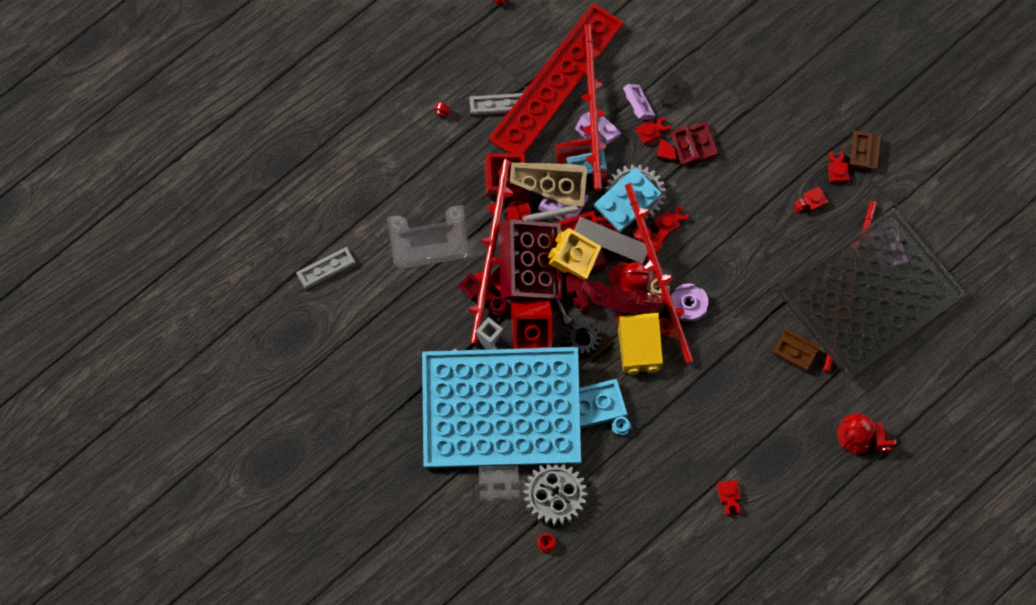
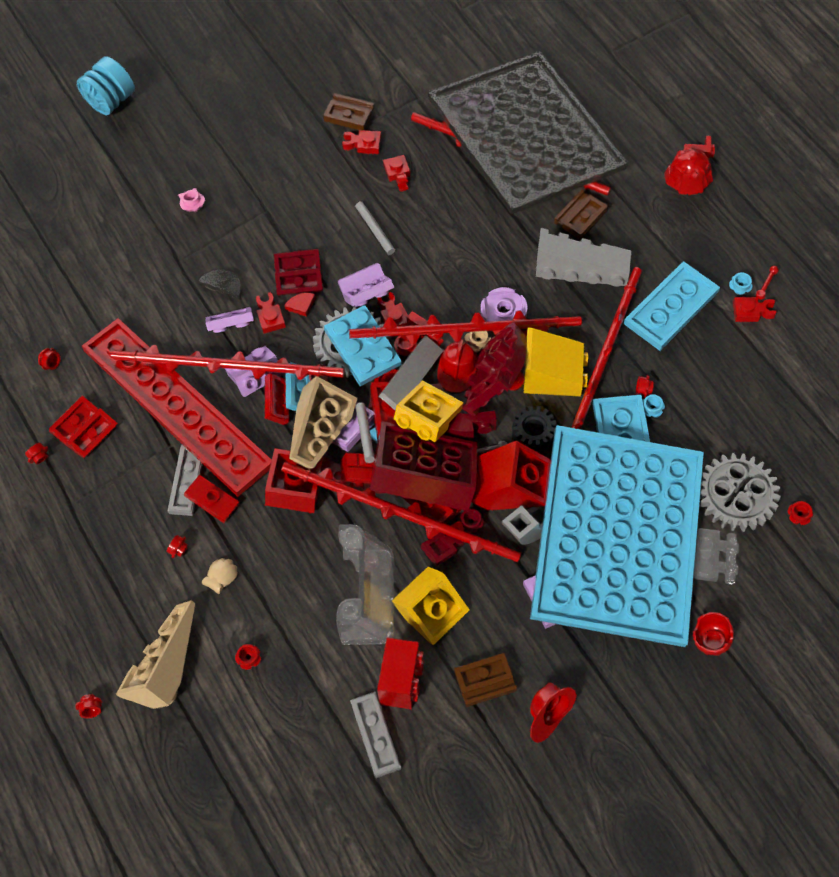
camera: 75 degrees left, 5 degrees down
none -> red slope [49,395,118,459]
none -> red plate [75,694,102,718]
none -> tan wedge [116,601,195,709]
none -> bright pink animal [178,188,205,212]
none -> red plate [184,475,239,523]
none -> tan animal [202,558,238,594]
none -> red plate [235,644,261,670]
none -> lavender bracket [338,263,394,307]
none -> light grey bar [355,201,395,255]
none -> red brick [377,638,424,710]
none -> yellow slope [392,566,469,645]
none -> reddish brown plate [454,653,517,707]
none -> red piece [530,683,576,743]
none -> light grey wedge [536,228,631,287]
none -> red plant [571,267,642,430]
none -> medium azure plate [624,261,720,351]
none -> red plate [635,375,654,398]
none -> red hair [693,612,734,655]
none -> medium azure plate [729,272,753,294]
none -> red hinge [756,266,779,300]

